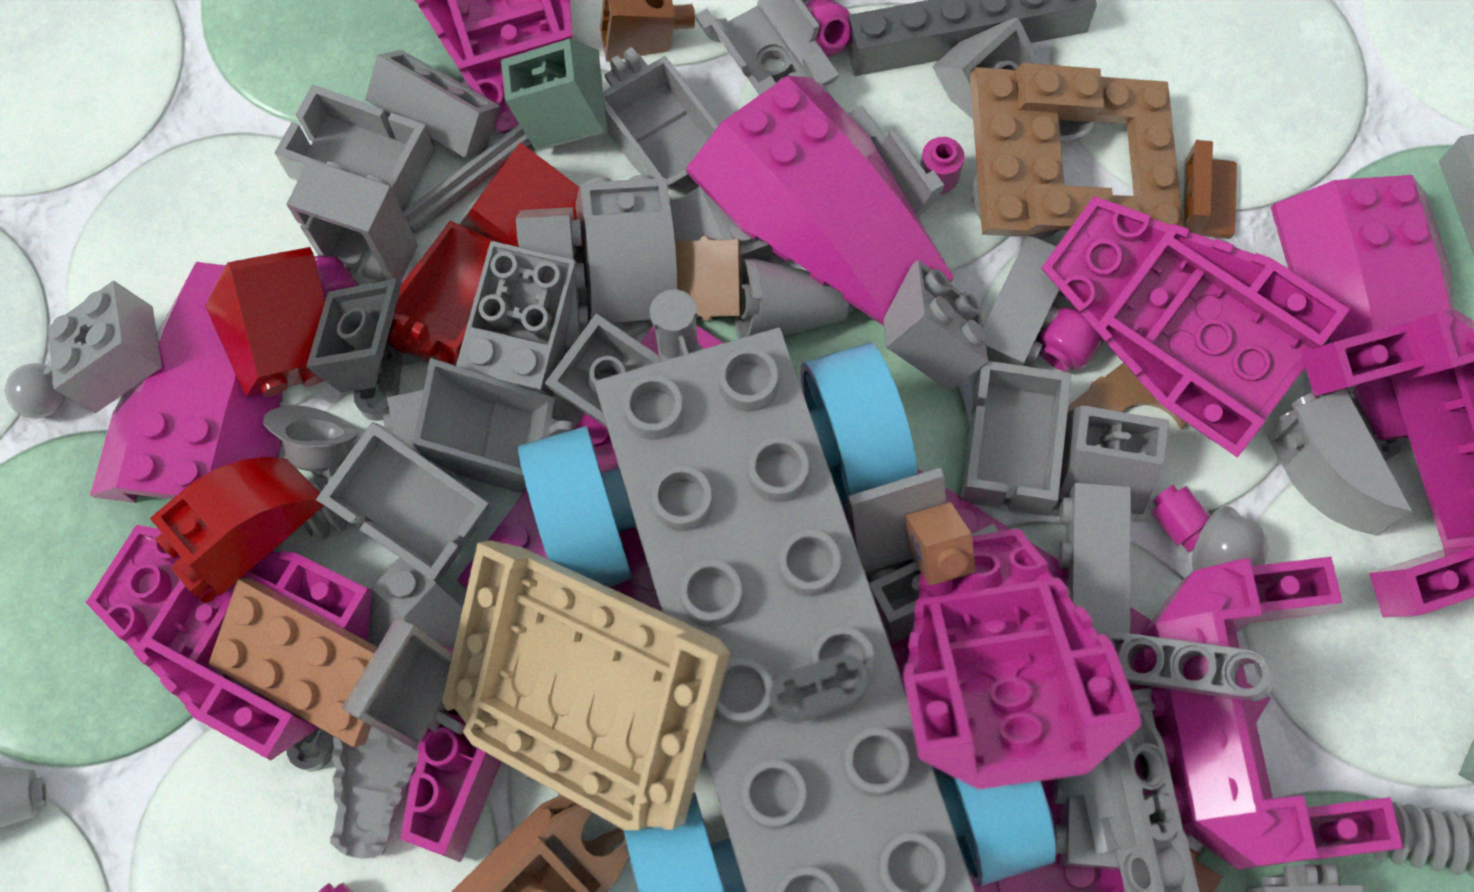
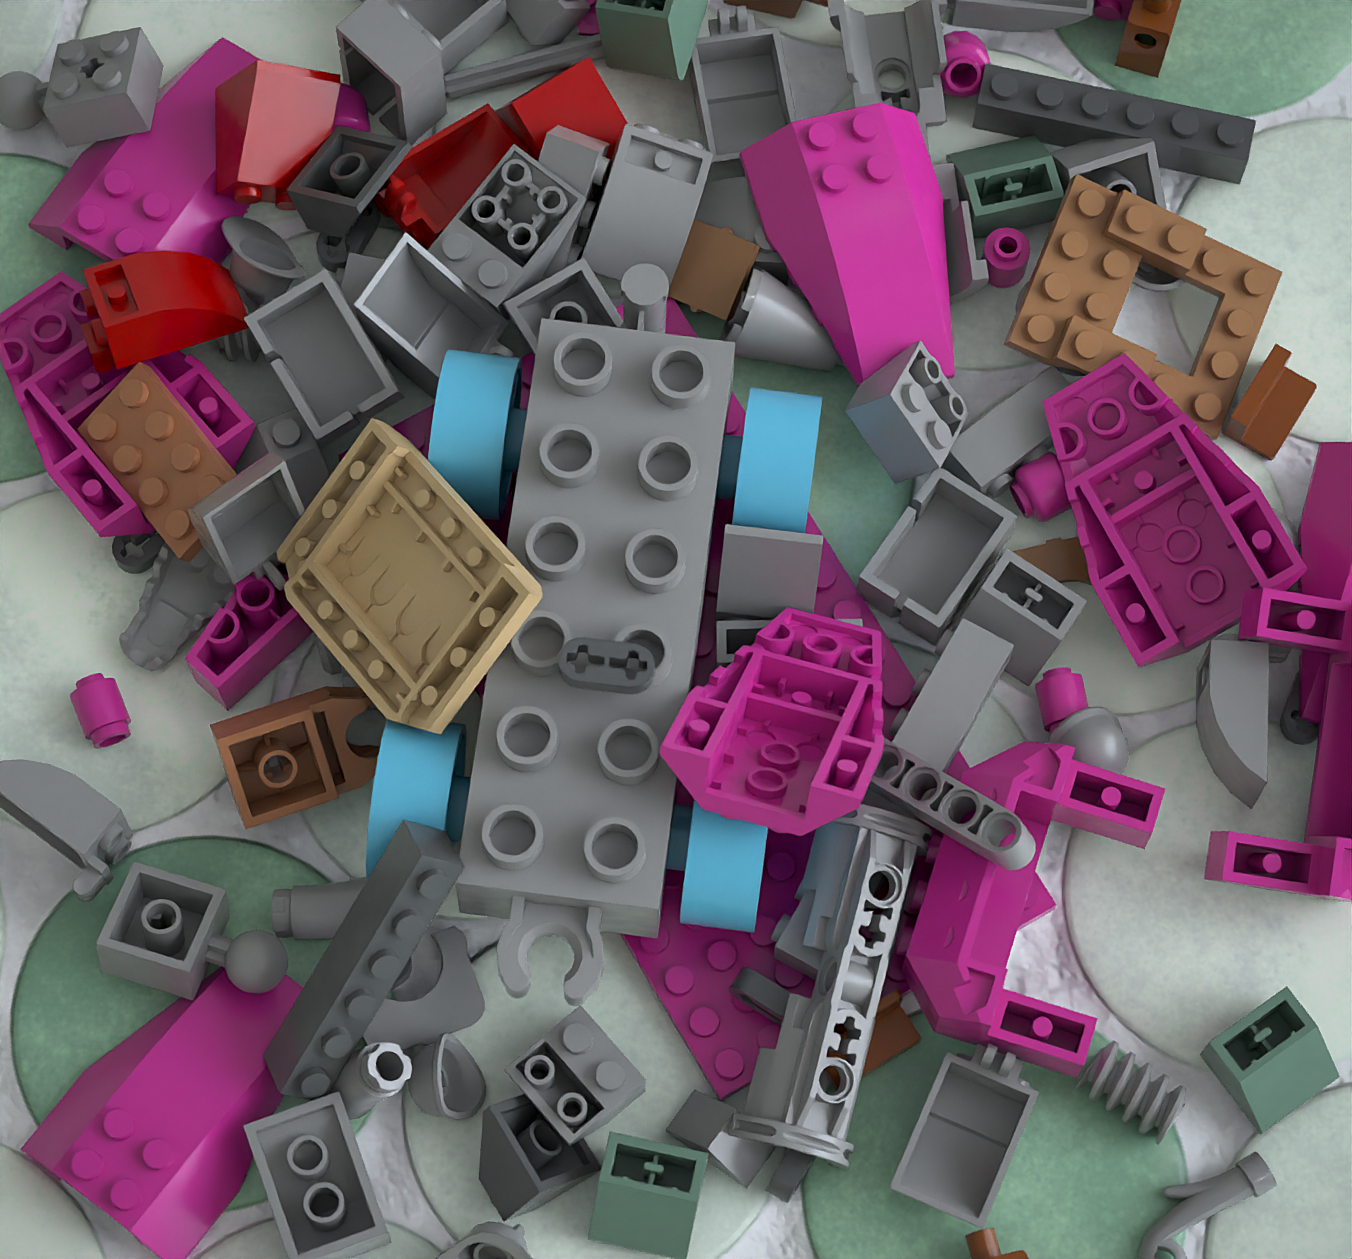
camera: 20 degrees right, 0 degrees up
nougat brick [905,502,976,586] -> none
none -> sand green slope [946,135,1064,239]

